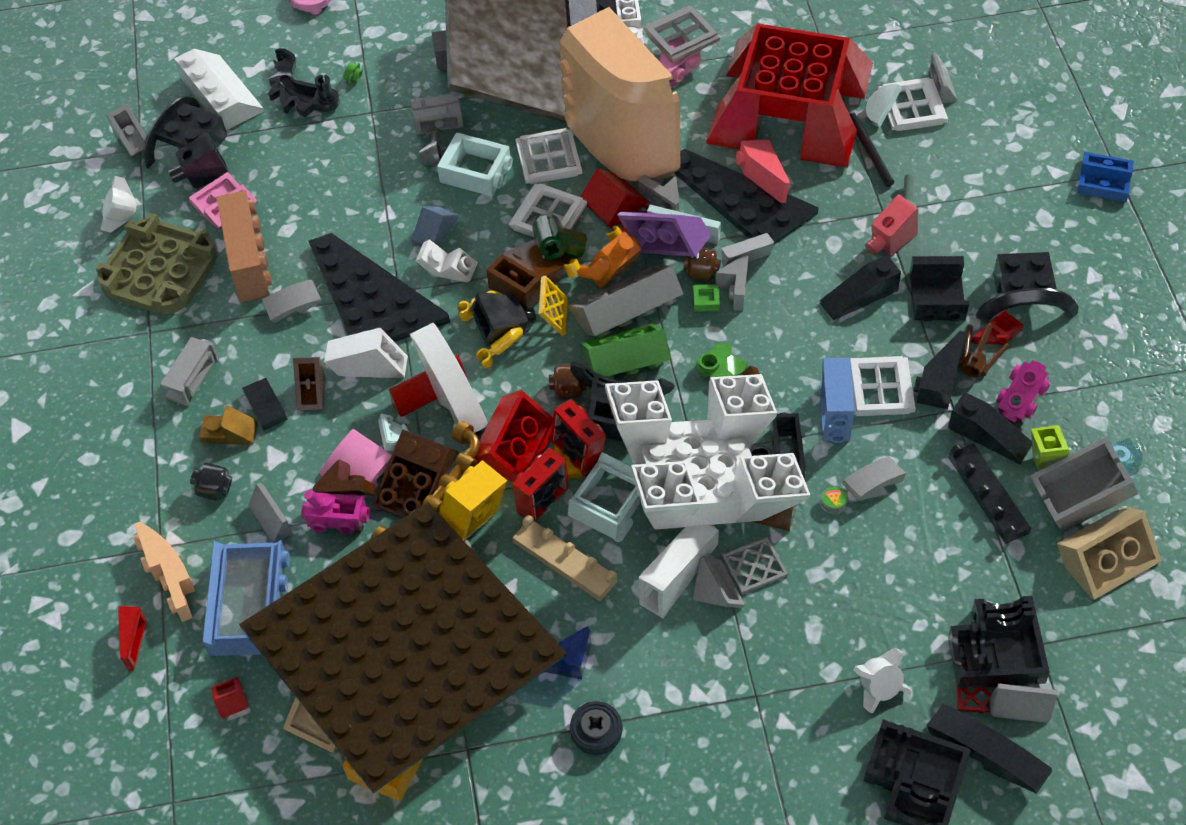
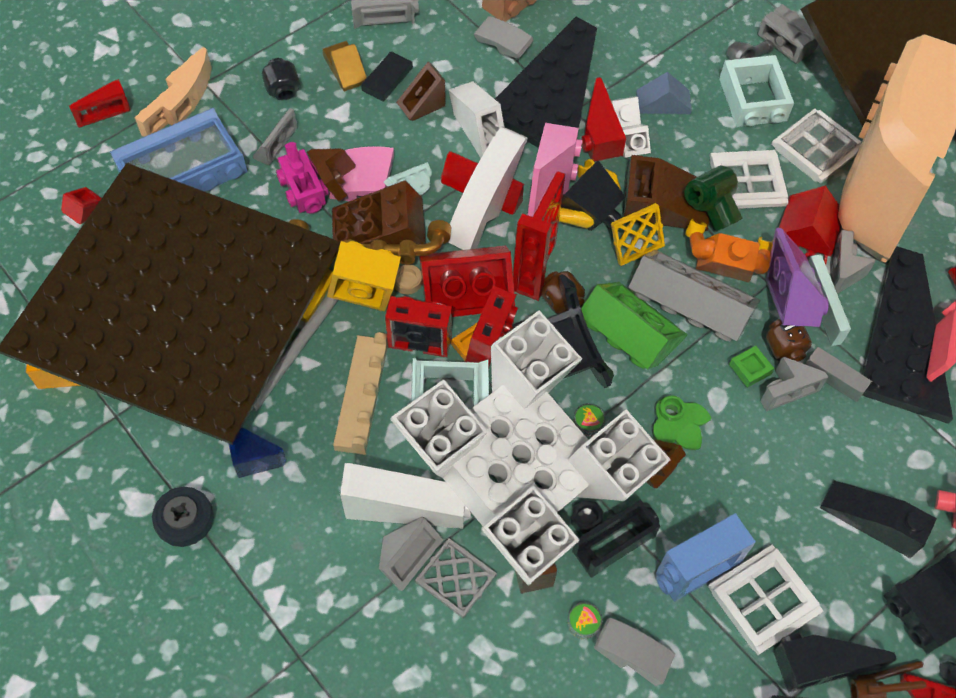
camera: 55 degrees right, 5 degrees up
none -> red fence [513,171,566,301]
none -> bright pink slope [528,123,582,217]
none -> tile [573,403,605,436]
none -> red slope [581,77,626,162]

